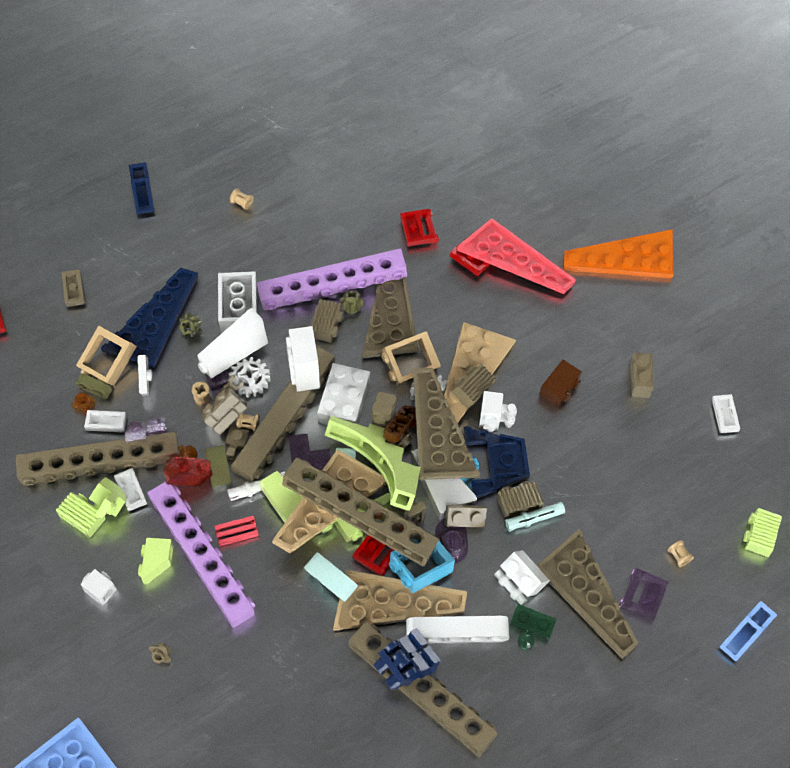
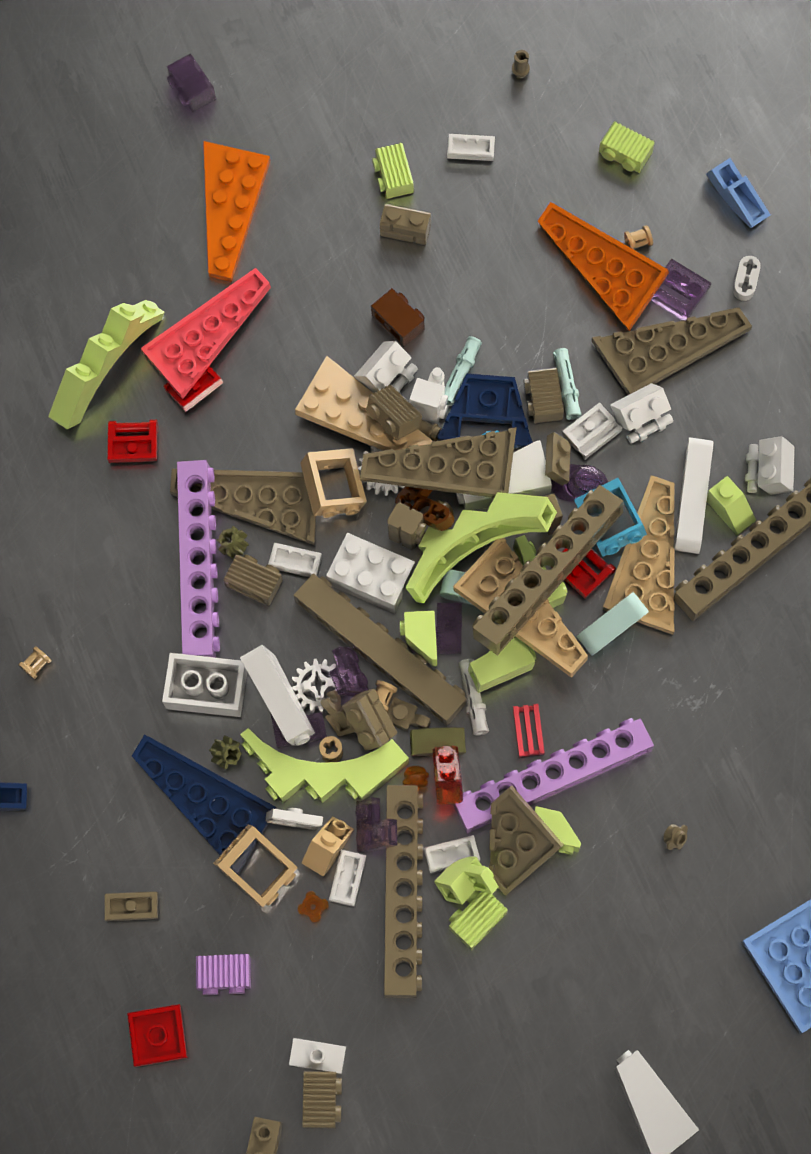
camera: 75 degrees left, 10 degrees up
olive beam [75,374,112,399] -> none
white brick [81,569,117,606] -> none
white brick [286,326,320,392] -> none
dark blue hips [374,628,441,690] -> none
clear green plate [510,603,557,649] -> none
none -> yellowish green arch [48,300,165,429]
none -> clear purple brick [167,53,216,112]
none -> lavender brick [196,954,251,995]
none -> yellowish green arch [240,728,409,803]
none -> white plate [268,543,322,577]
none -> tan slope [302,816,354,876]
none -> clear purple plate [329,646,369,696]
none -> white brick [354,341,418,393]
none -> yellowish green brick [372,143,414,199]
none -> yellowish green slope [400,611,438,666]
none -> dark tan pin [419,420,442,441]
none -> light aqua pin [445,336,482,406]
none -> dark tan plate [489,786,564,896]
none -> orange wing [538,202,669,331]
none -> white plate [562,402,623,460]
none -> yellowish green slope [706,476,756,536]
none -> white beam [733,256,760,301]
none -> white brick [745,436,794,495]

